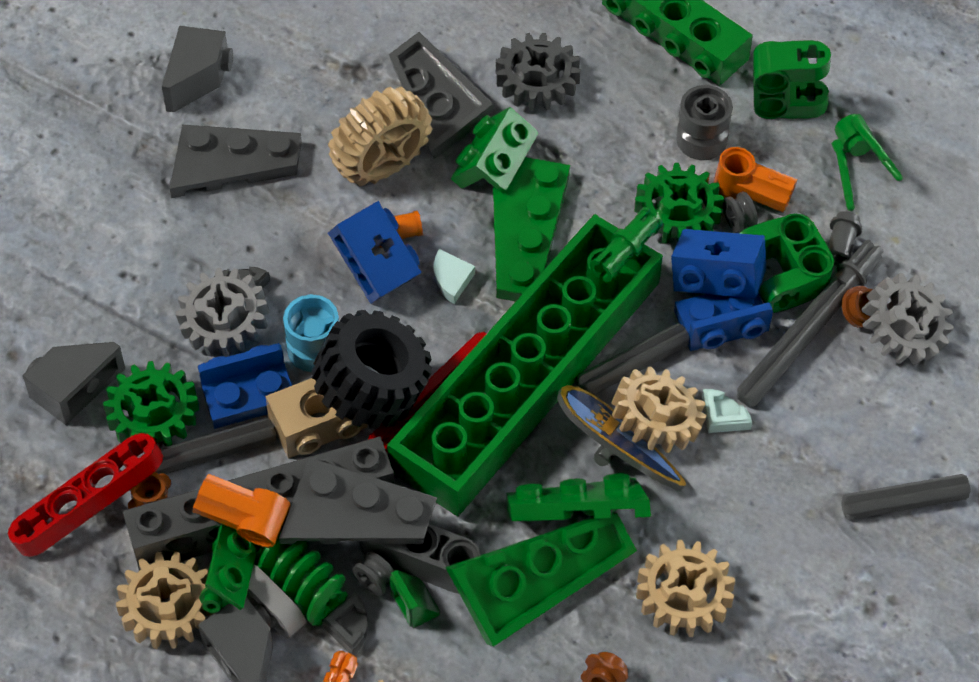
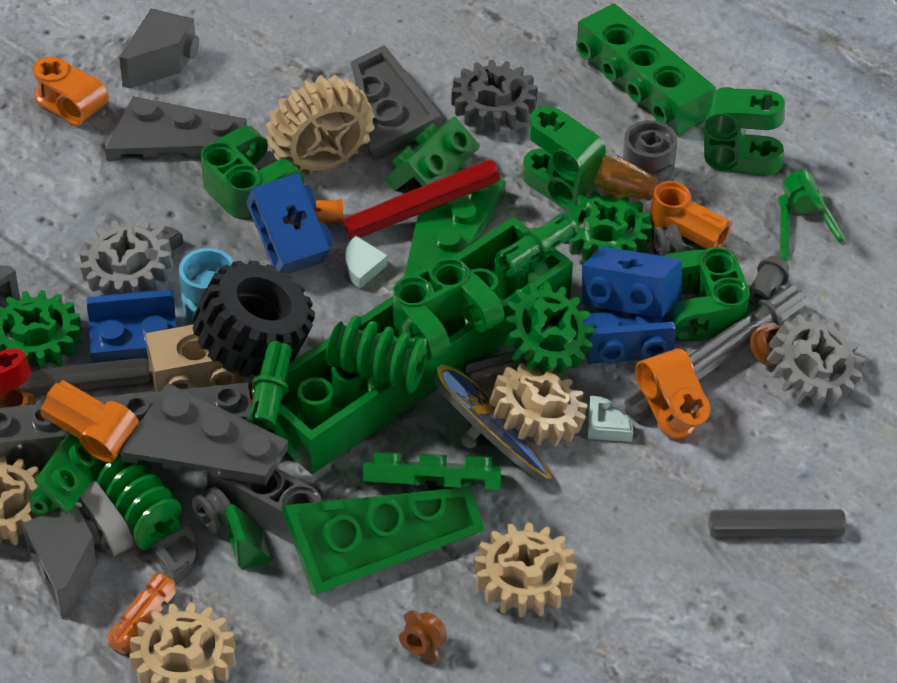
camera: 10 degrees right, 10 degrees down
none -> orange piece [33,56,109,126]
none -> green piece [201,125,304,220]
none -> green axle [246,341,292,431]
none -> green piece [326,315,427,394]
none -> red axle [342,160,500,241]
none -> green piece [393,258,505,361]
none -> green gear [498,282,594,375]
none -> green piece [521,106,606,209]
none -> clear orange cone [594,154,658,201]
none -> orange piece [635,348,711,440]

